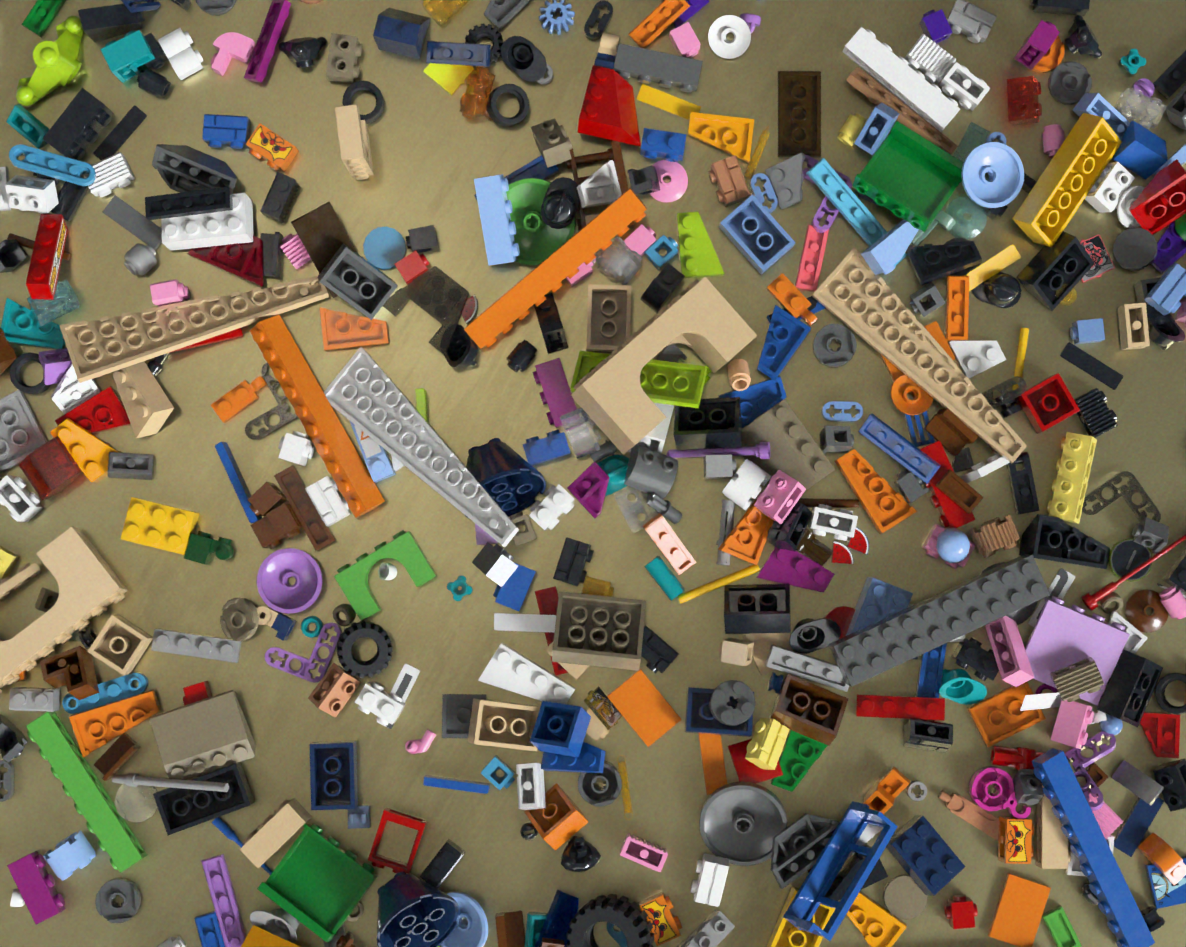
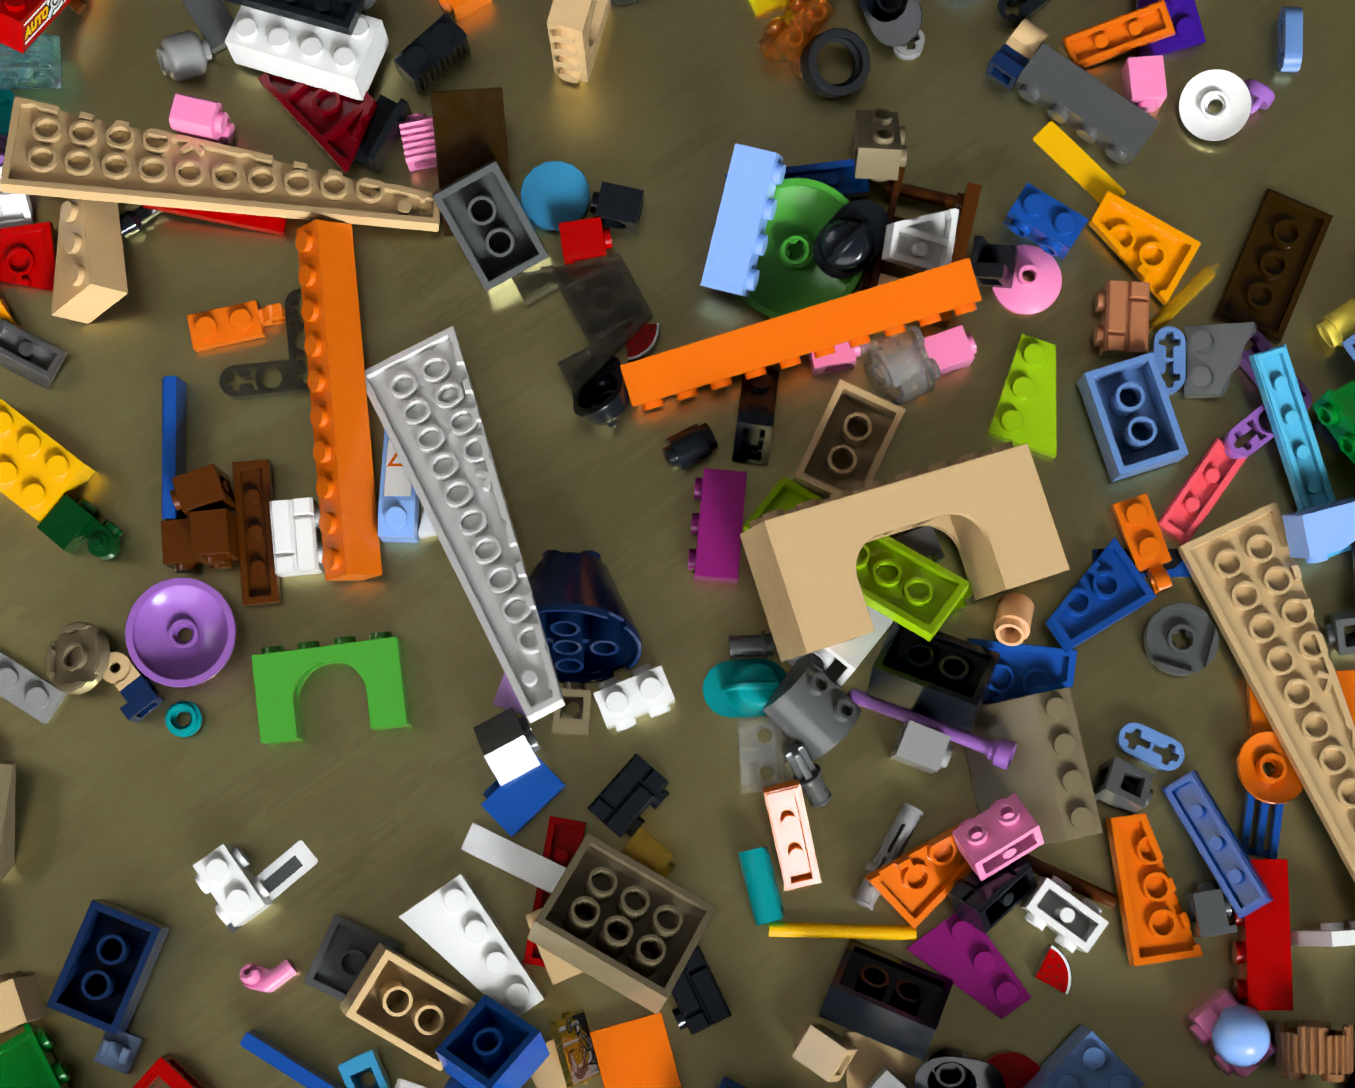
camera: 20 degrees right, 5 degrees down
medium lavender beam [265,622,342,683] -> none
white brick [278,430,315,467] -> none
nougat brick [308,663,361,718] -> none
orange wing [320,307,389,351] -> none
dark tan piece [333,604,356,626] -> none
black tyre [337,621,393,678] -> none
white hinge [378,563,397,581] -> none
lime tile [415,388,428,423] -> none
teal plate [447,575,473,601] -> none
blue brick [523,430,571,466] -> none
clear brick [559,408,602,459] -> none
magenta wing [567,462,610,518] -> none
red wedge [577,65,641,146] -> none
black brick [641,263,685,313] -> none
dark azure brick [644,235,678,271] -> none
white brick [722,459,771,511] -> none
dark brown piece [796,529,833,566] -> none
red tile [847,527,869,555] -> none
reddish brown panel [924,408,979,456] -> none
reddish brown tile [935,469,984,514] -> none
dark grey tile [952,447,974,473] -> none

